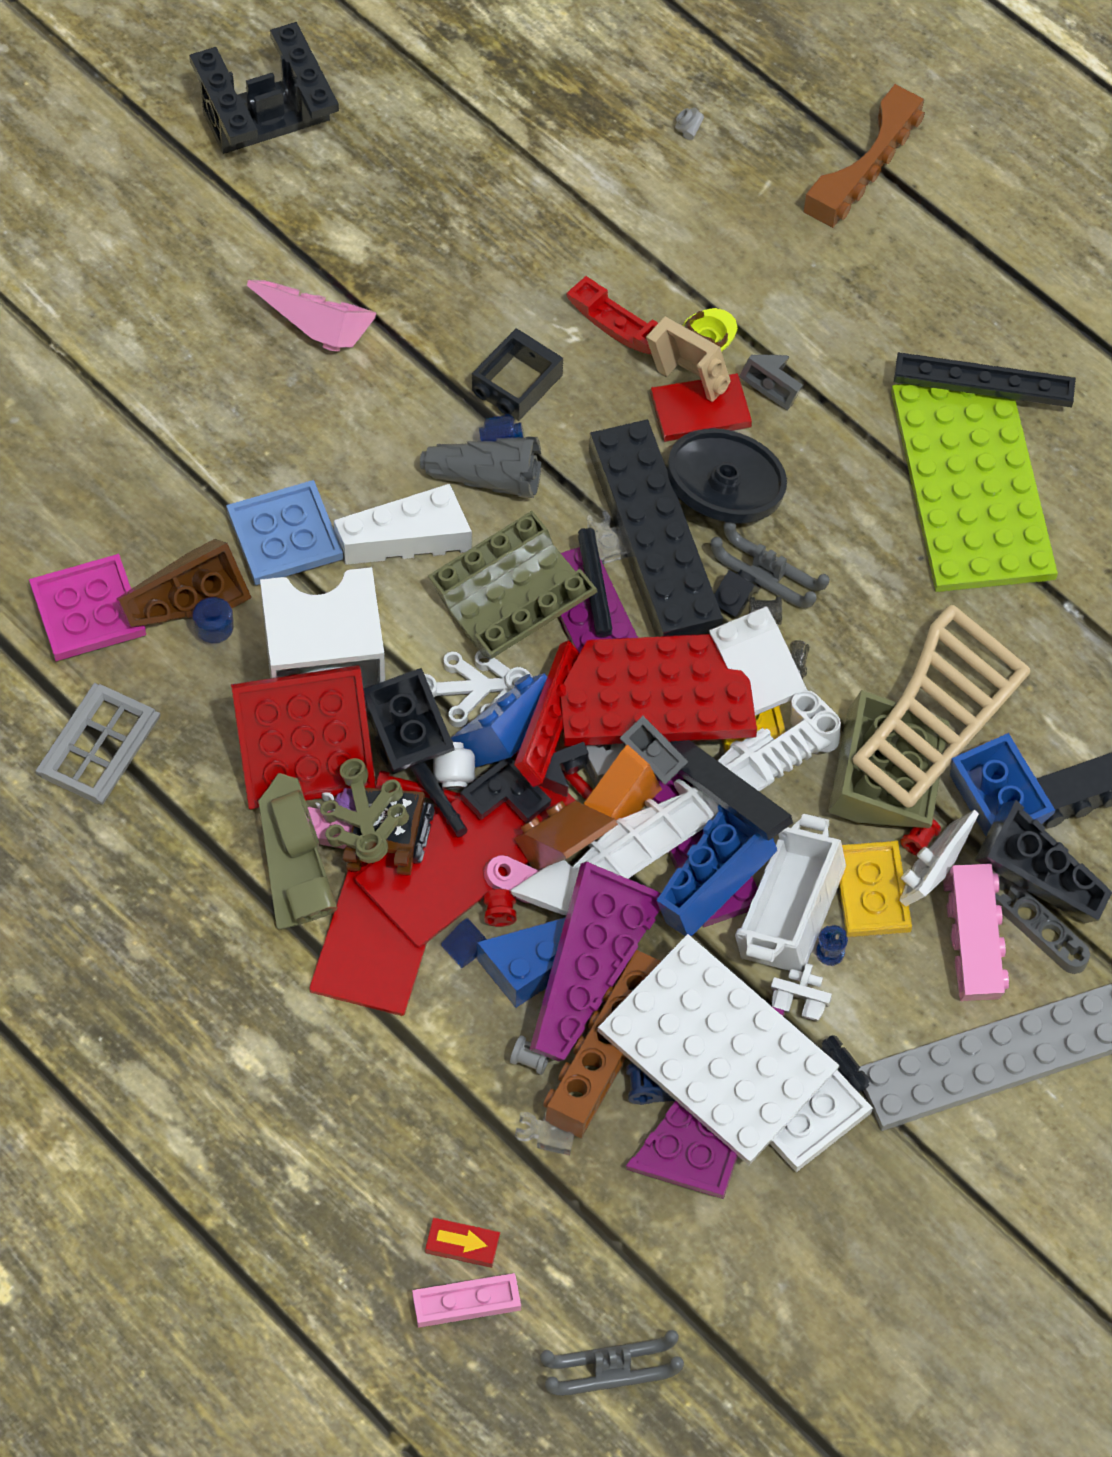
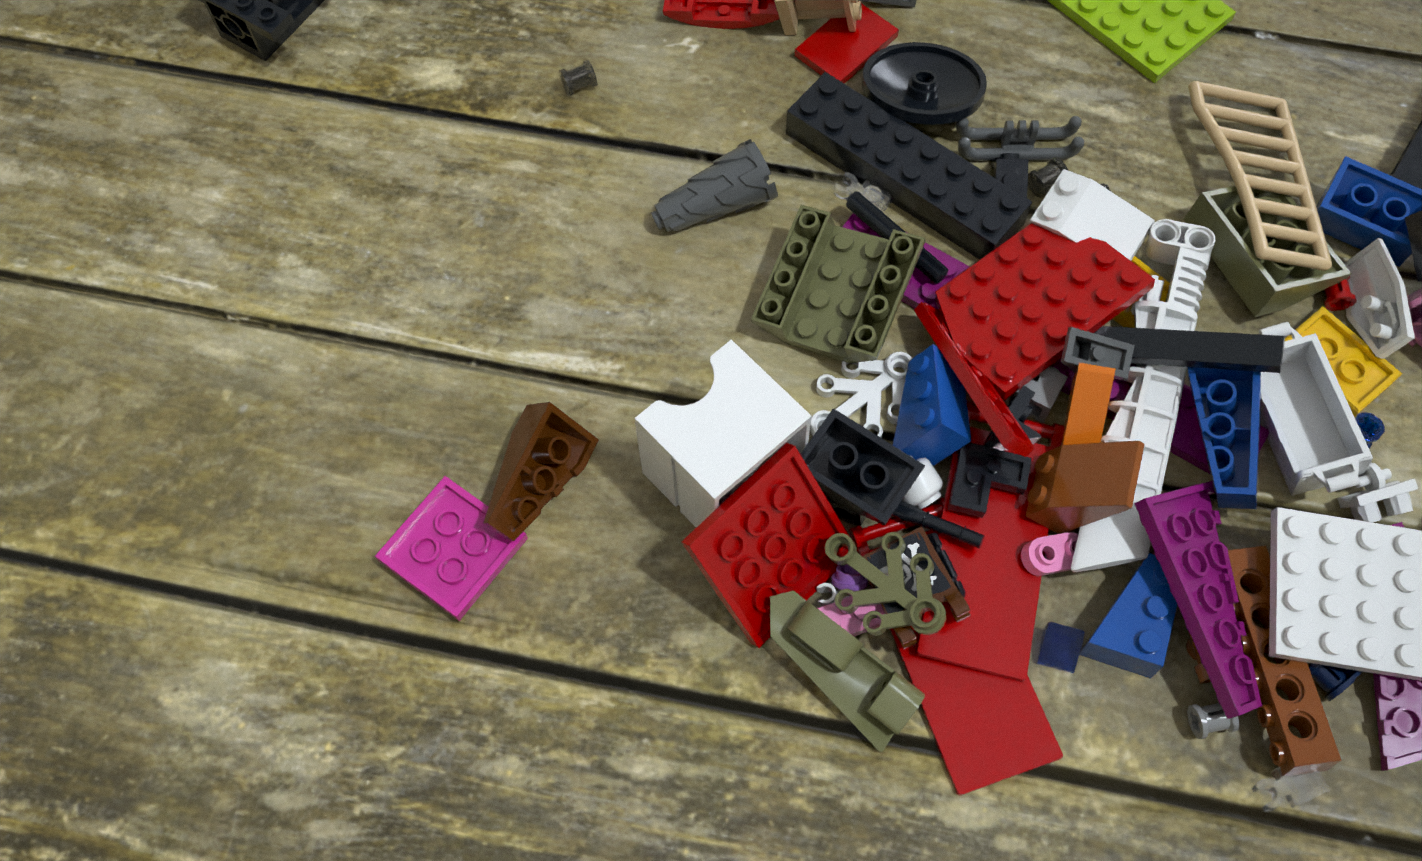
camera: 30 degrees left, 5 degrees up
light grey piece [36,683,161,805] -> none
clear blue head [193,597,234,644] -> none
medium blue plate [226,480,343,585] -> none
bright pink wedge [247,280,376,351] -> none
white wedge [334,484,472,565] -> none
black window [472,328,563,421] -> none
clear blue head [479,414,525,441] -> none
red wheel [484,889,517,927] -> none
none -> clear smoke bush [559,60,598,96]

